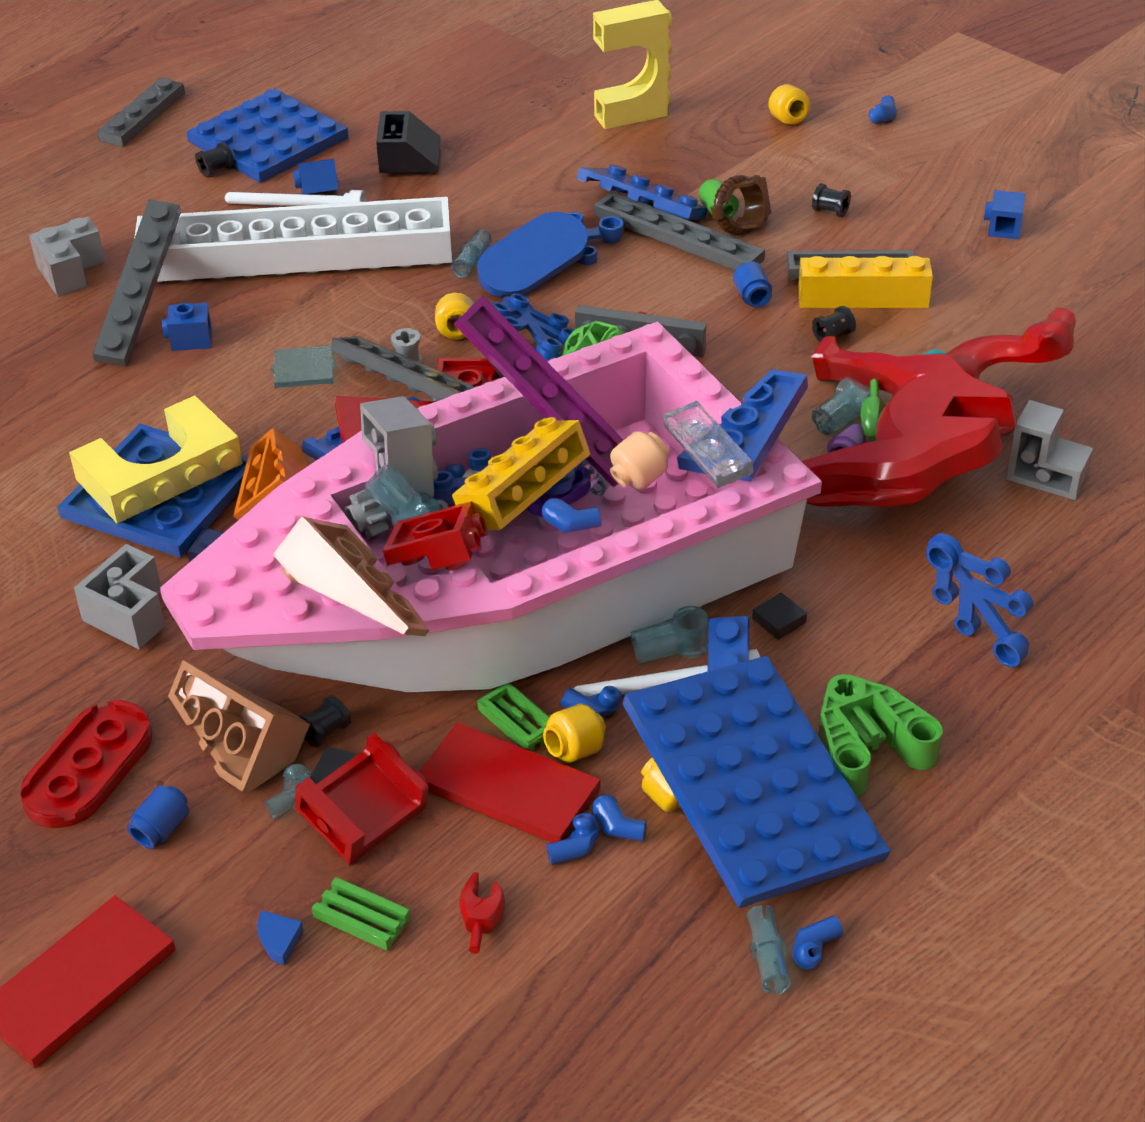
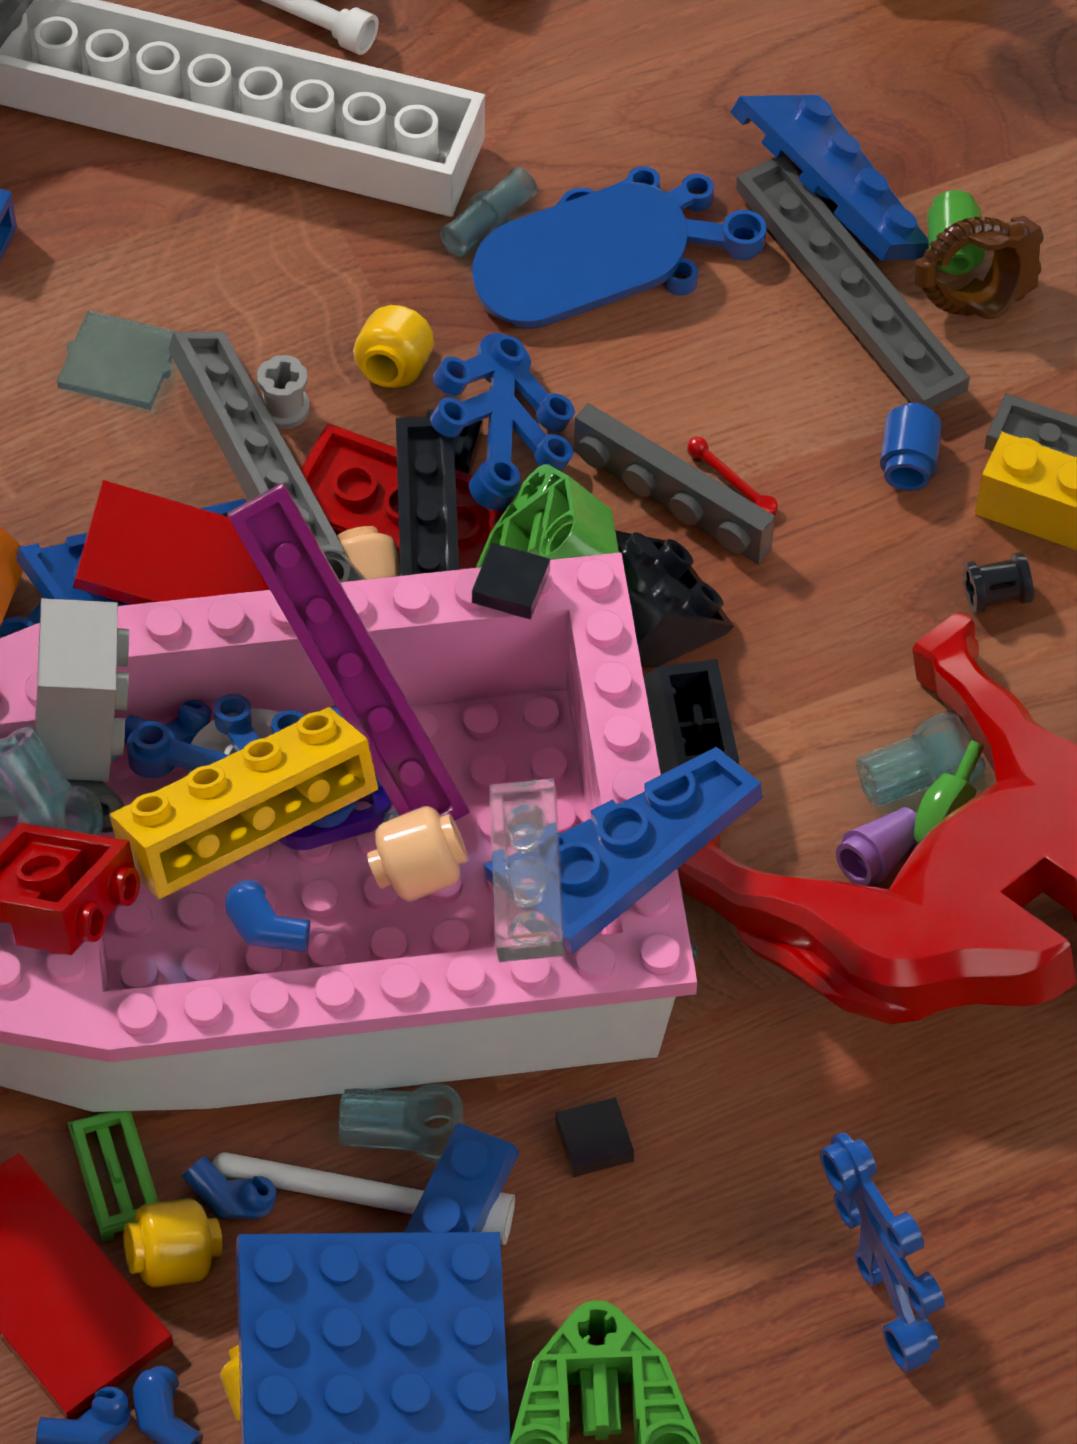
camera: 20 degrees right, 15 degrees up
none -> black tile [472,543,551,620]

